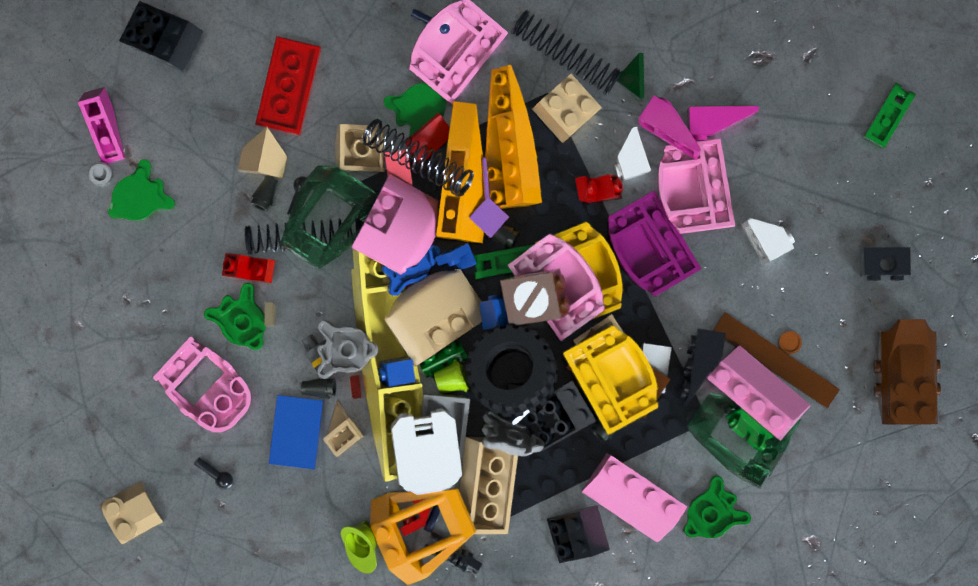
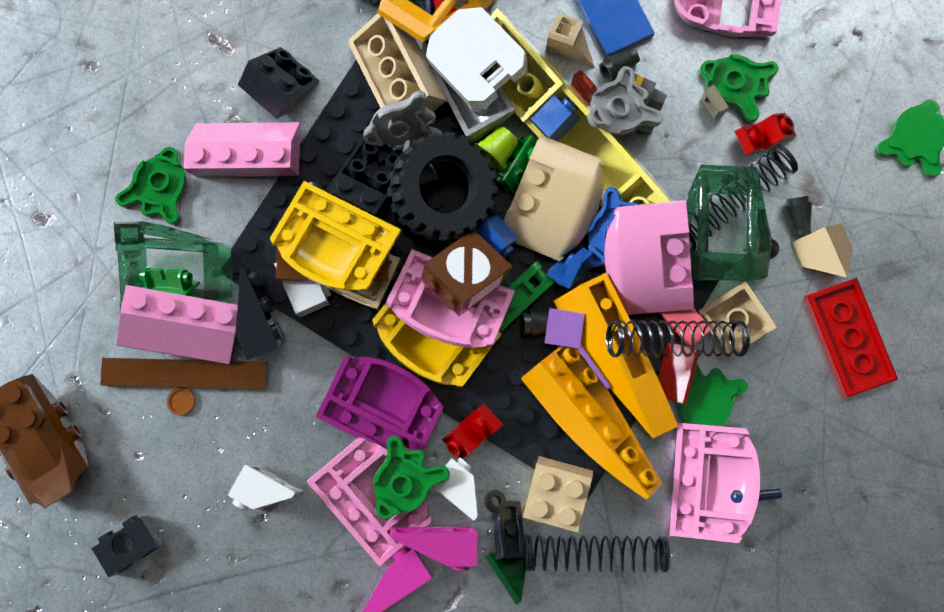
camera: 150 degrees right, 5 degrees down
none -> green tile [373,436,450,520]
none -> black hinge [484,490,526,560]

